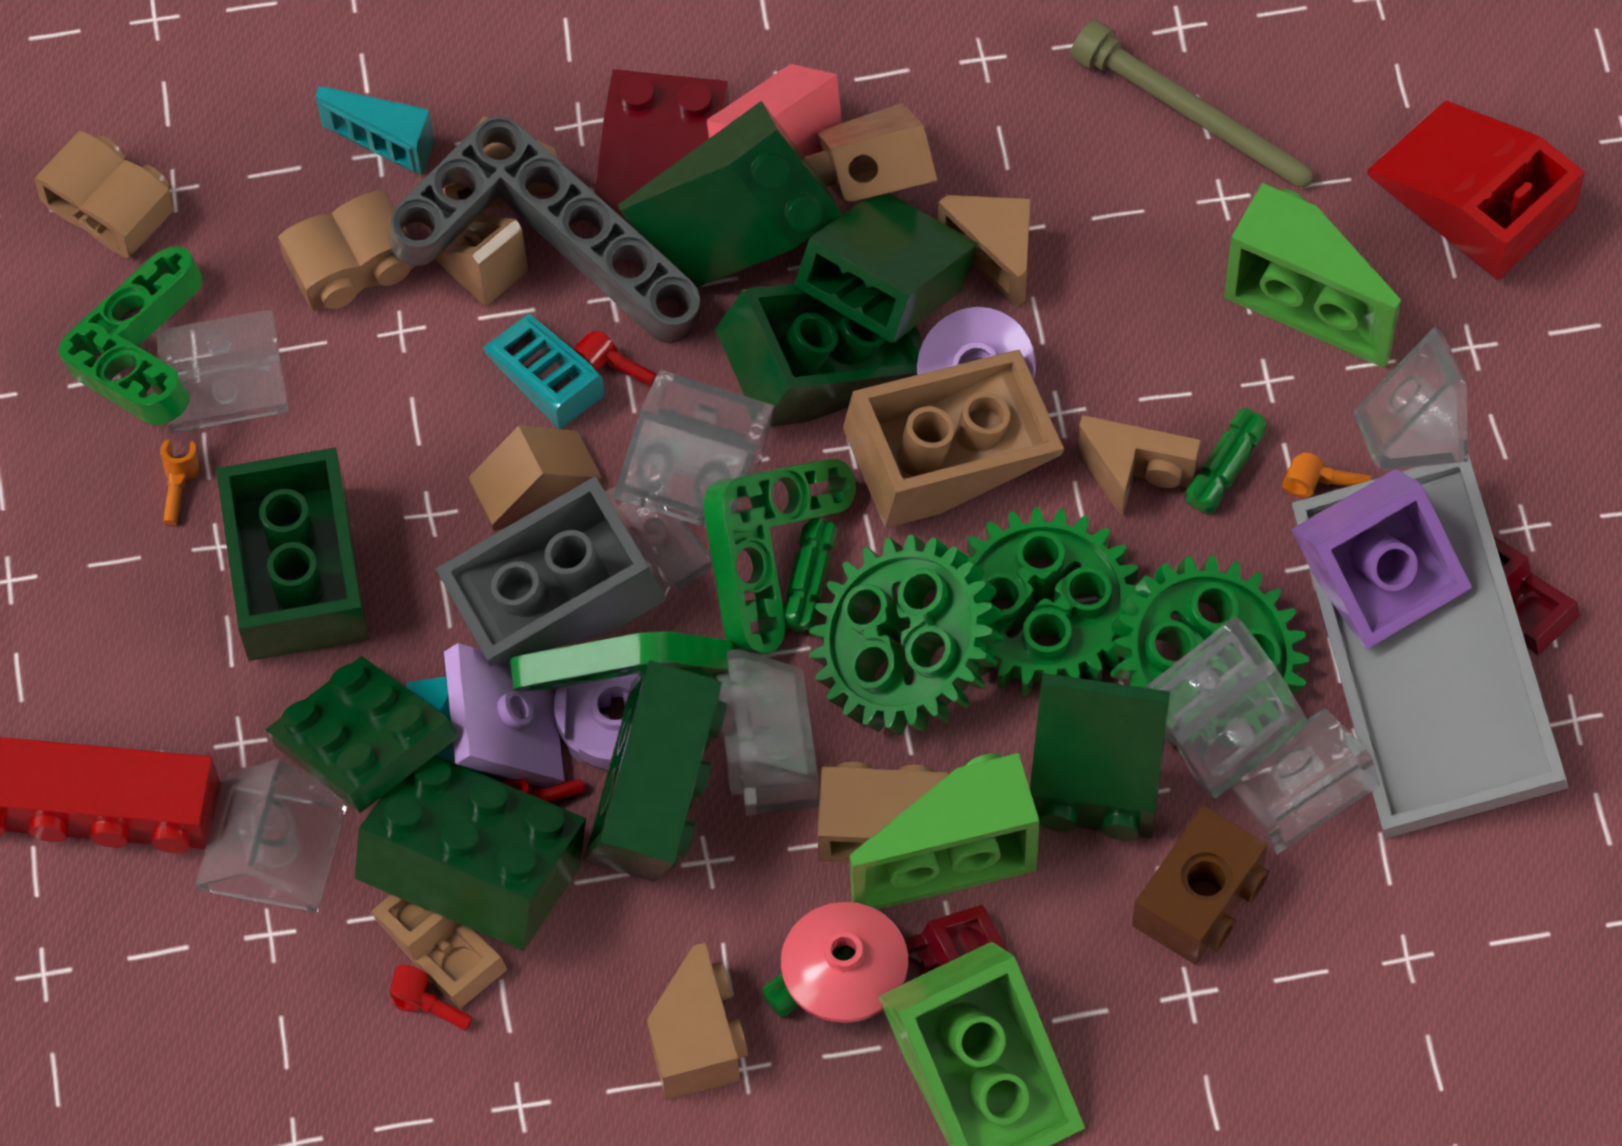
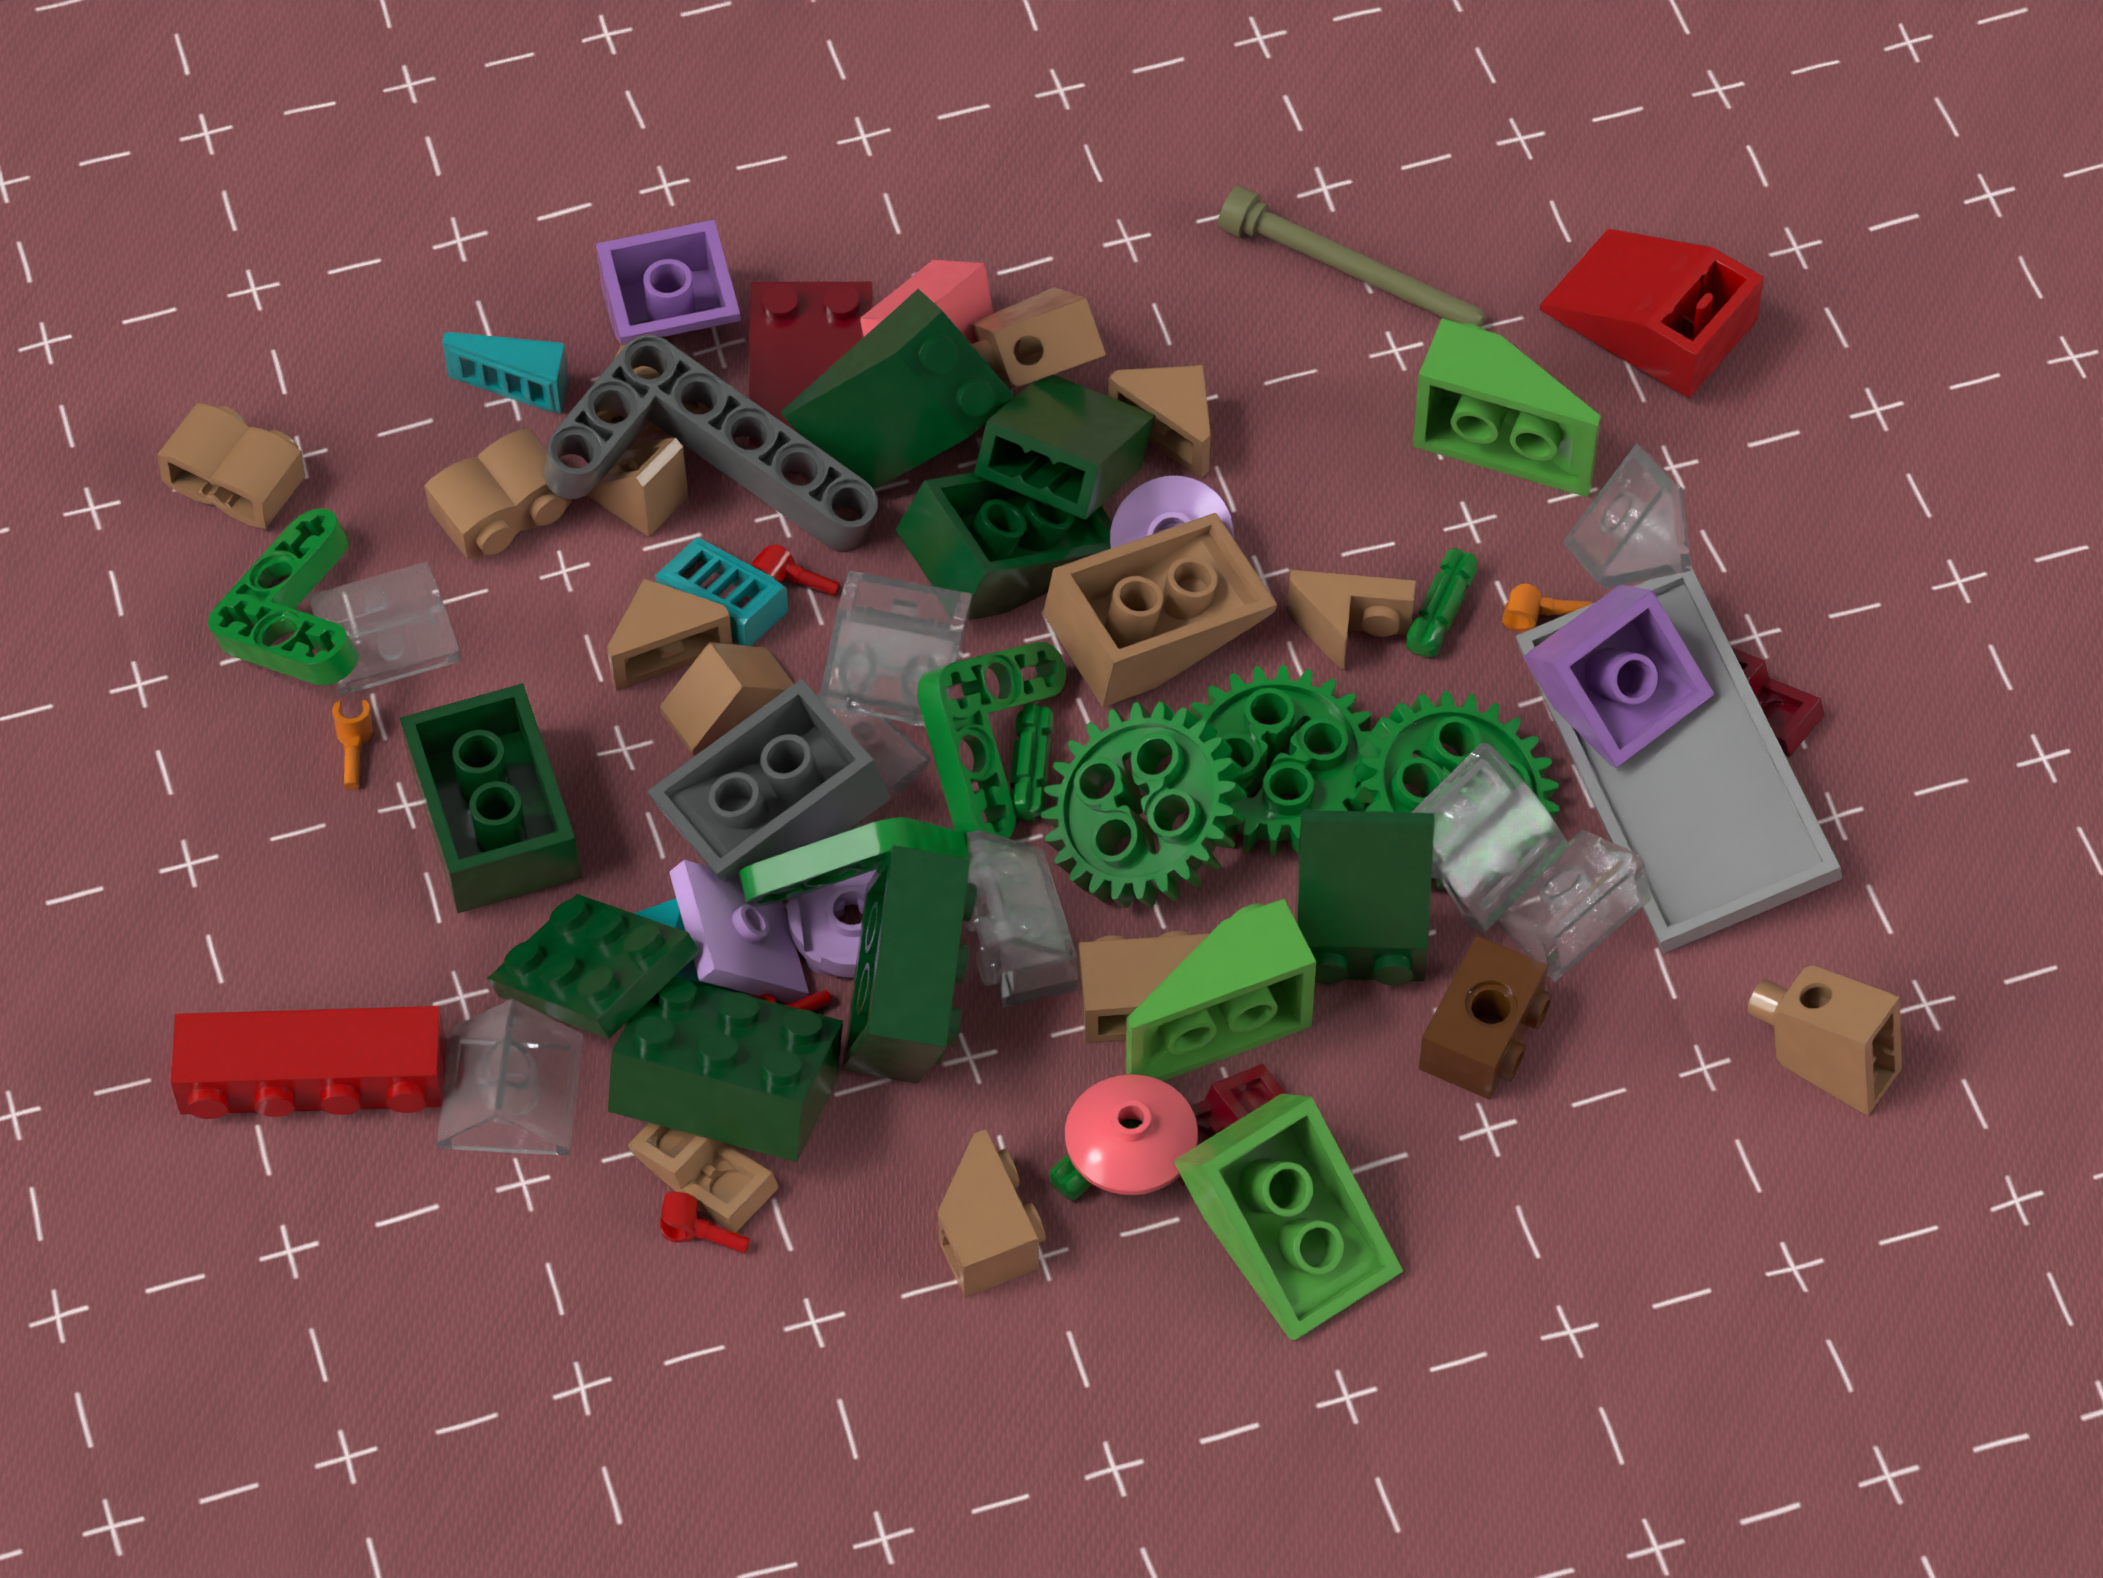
camera: 10 degrees left, 5 degrees down
none -> medium lavender slope [596,220,741,345]
none -> medium nougat slope [607,578,732,691]
none -> medium nougat torso [1748,965,1902,1115]

